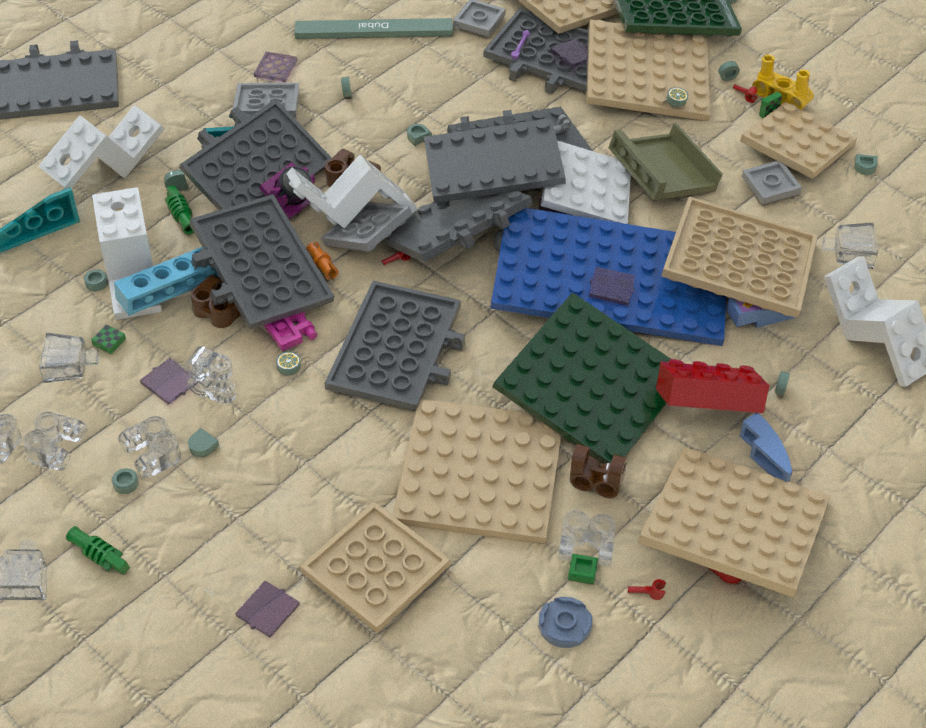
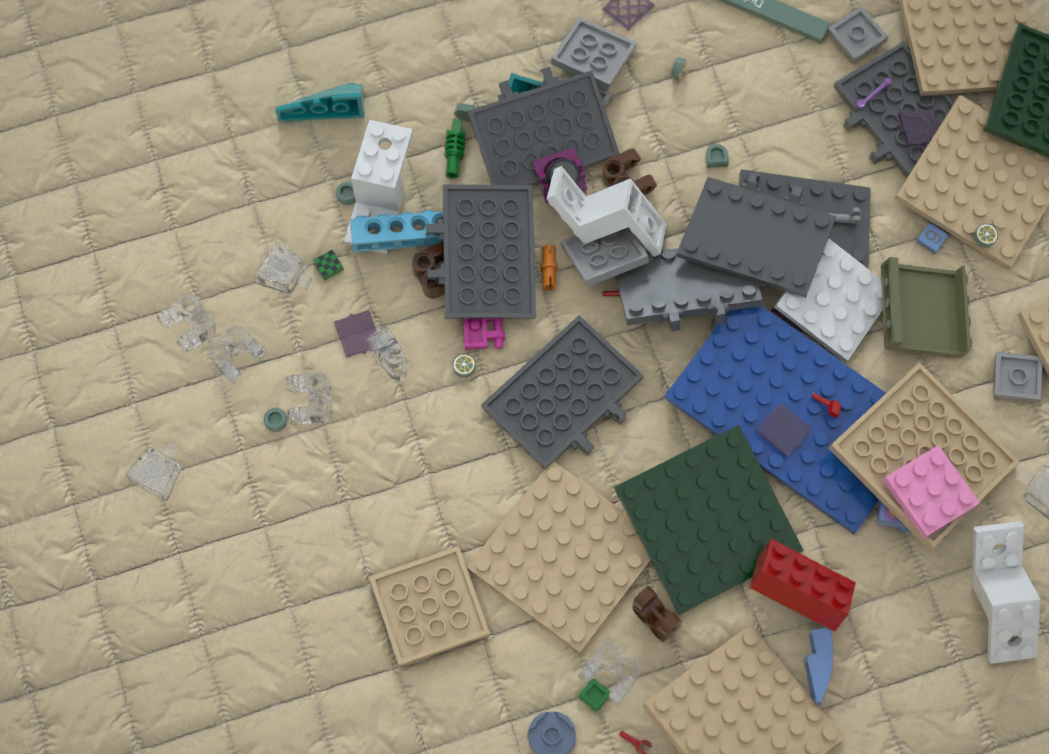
camera: 30 degrees right, 20 degrees up
white bracket [39,105,165,189] -> none
green hinge [66,526,130,575] -> none
sand green tile [188,428,219,457] -> none
clear purple piece [235,581,300,638] -> none
sand green tile [775,371,790,397] -> none
none -> red hand [811,392,841,418]
none -> bright pink plate [882,445,980,539]
none -> medium blue tile [917,223,948,254]

